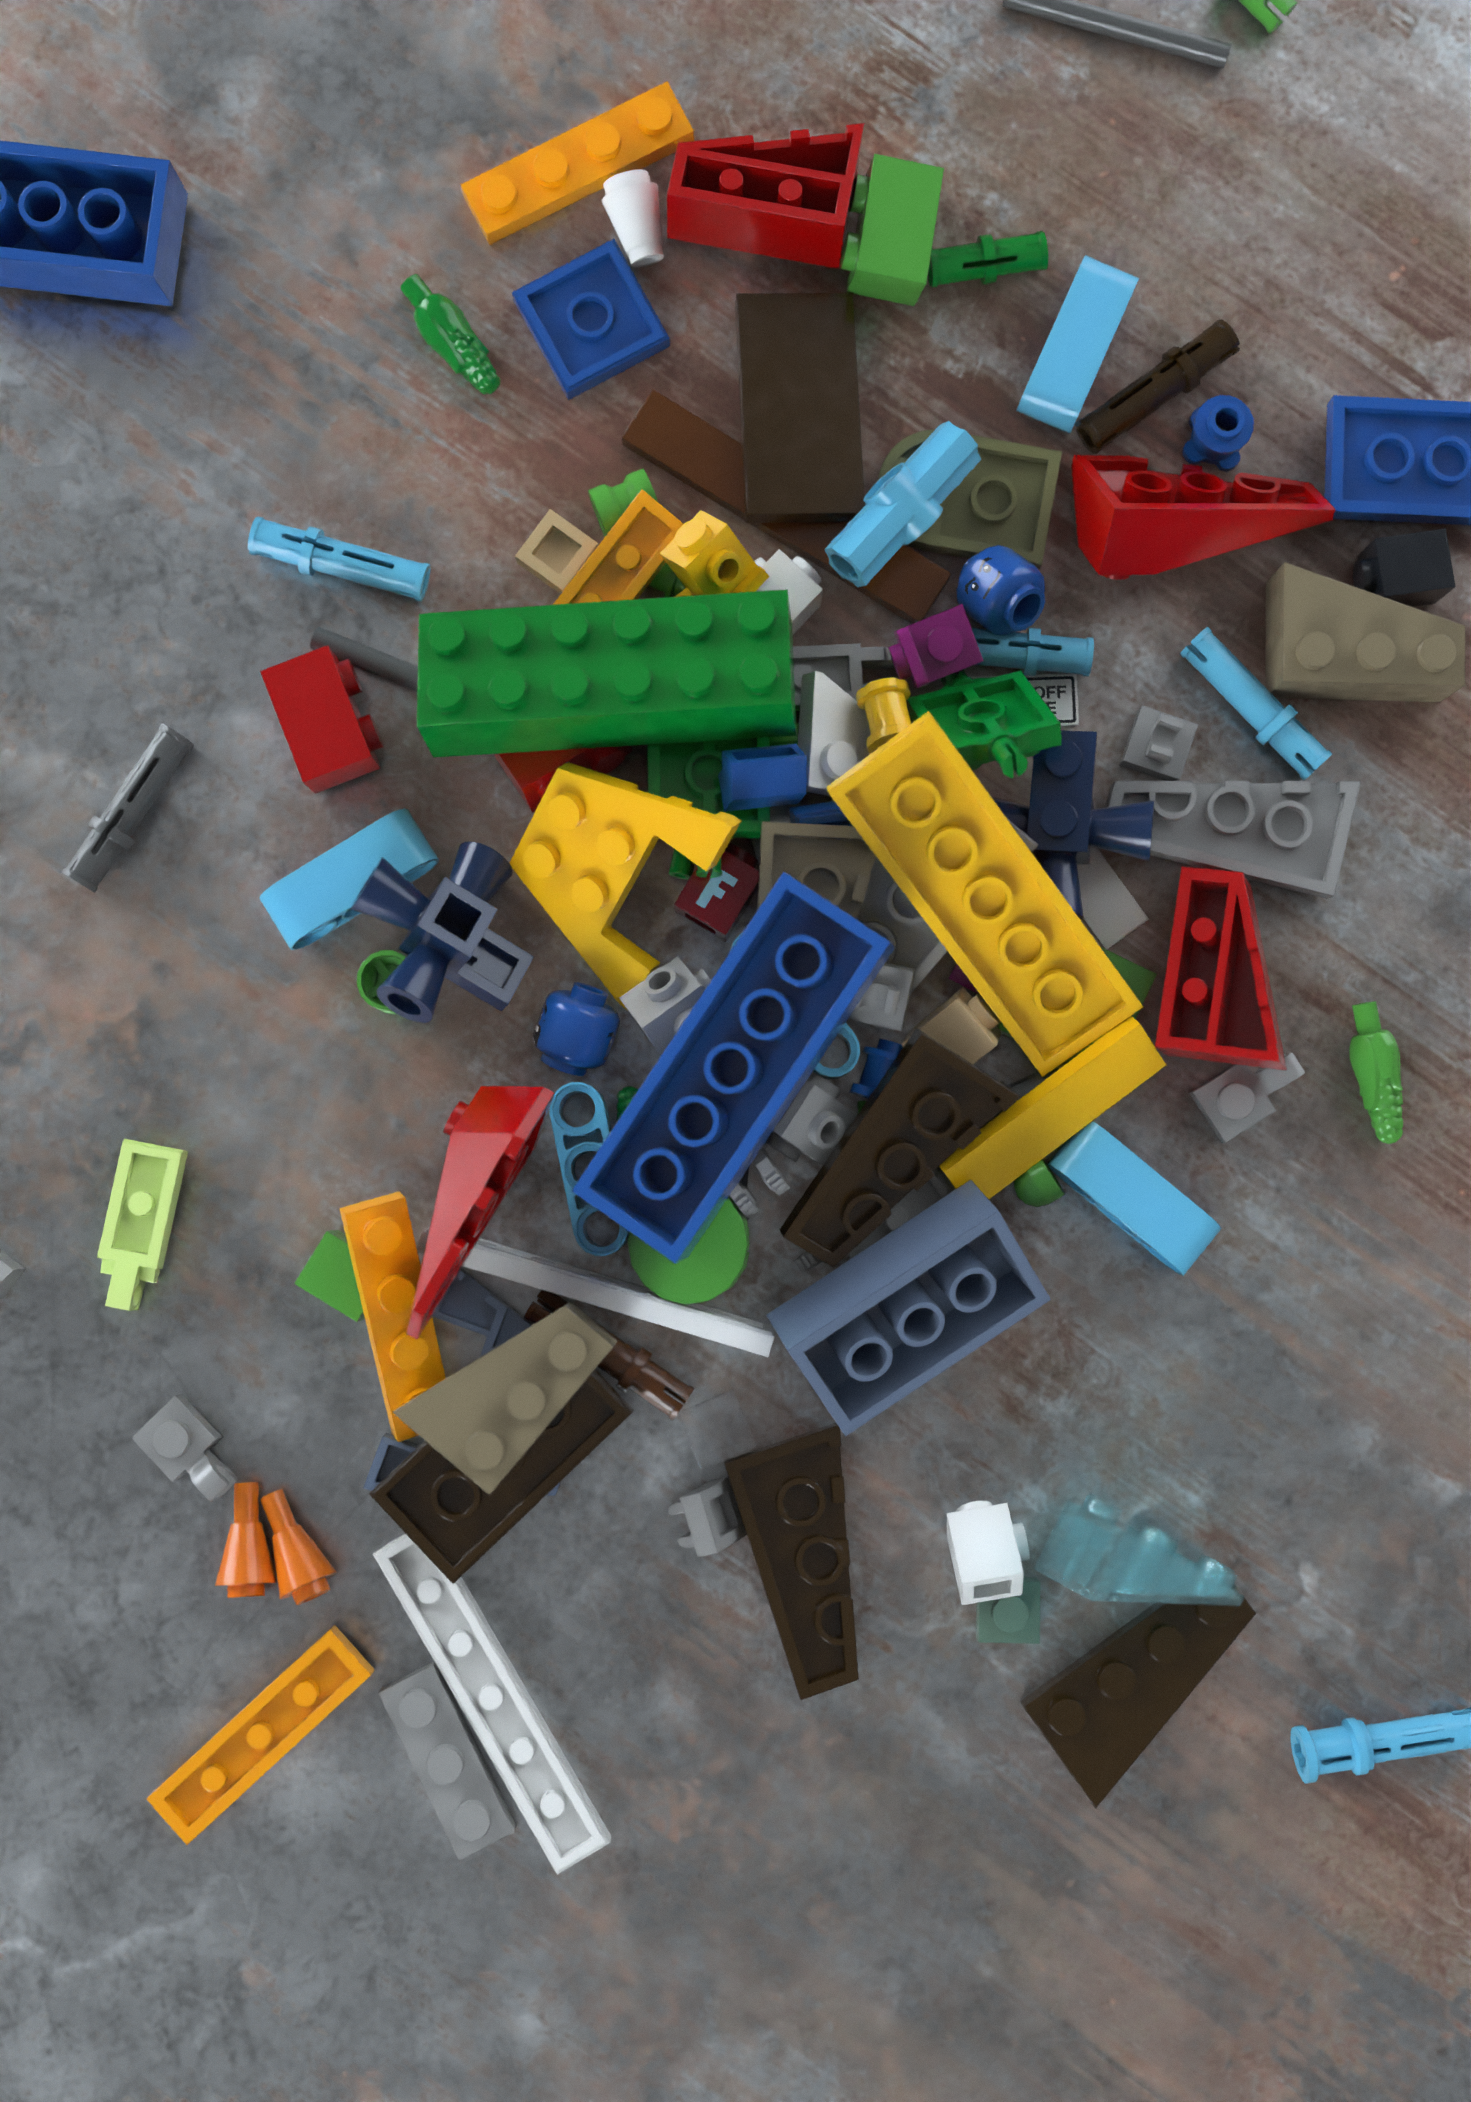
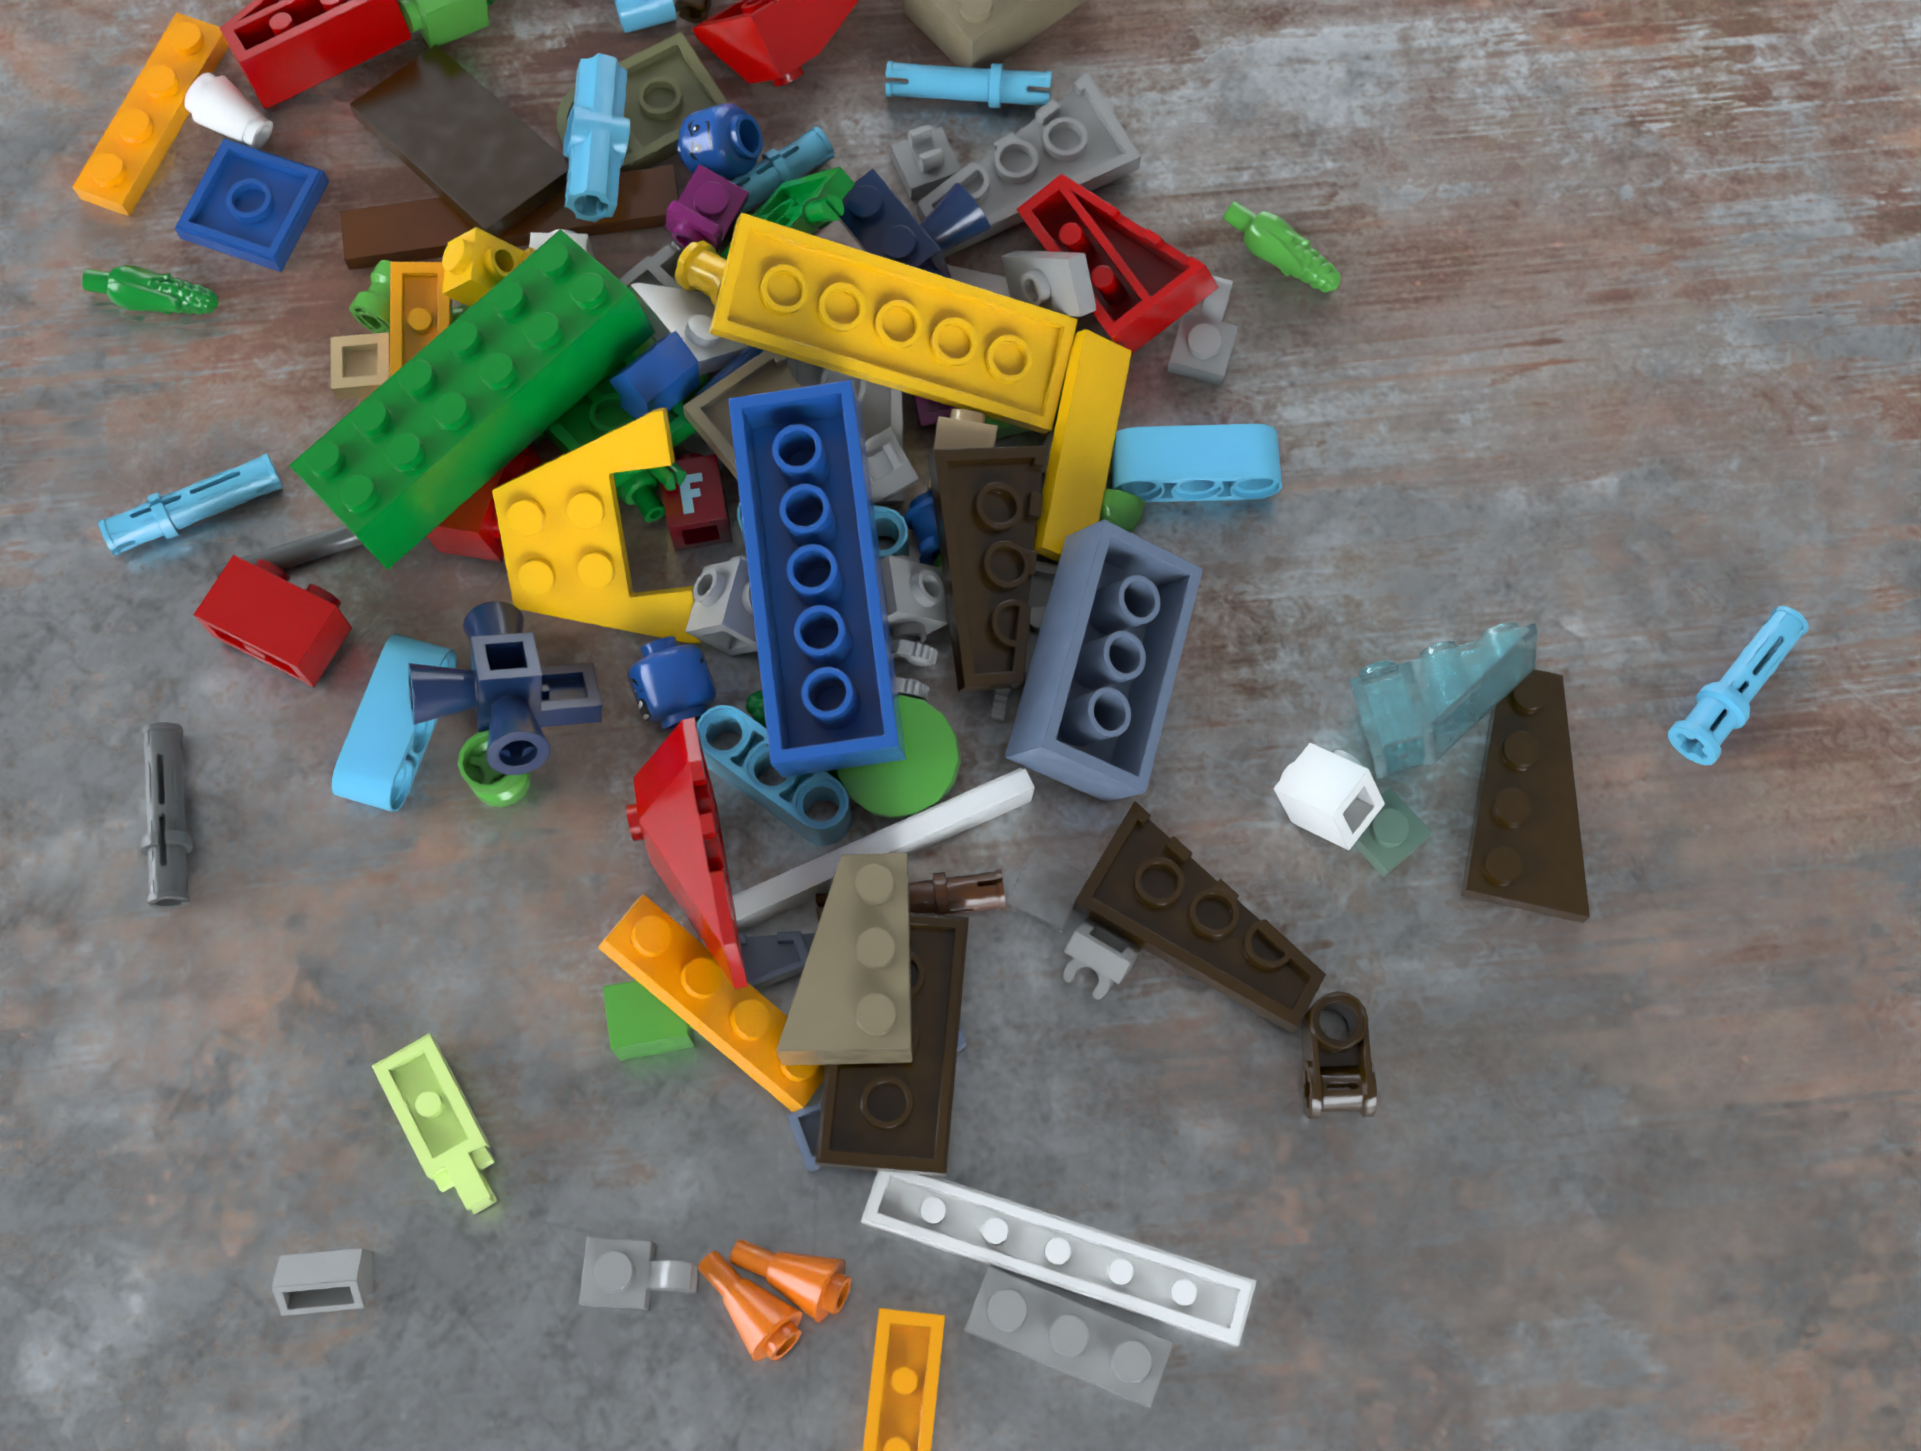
camera: 40 degrees left, 15 degrees down
none -> light grey plate [1001,250,1096,317]
none -> dark brown piece [1301,991,1377,1119]

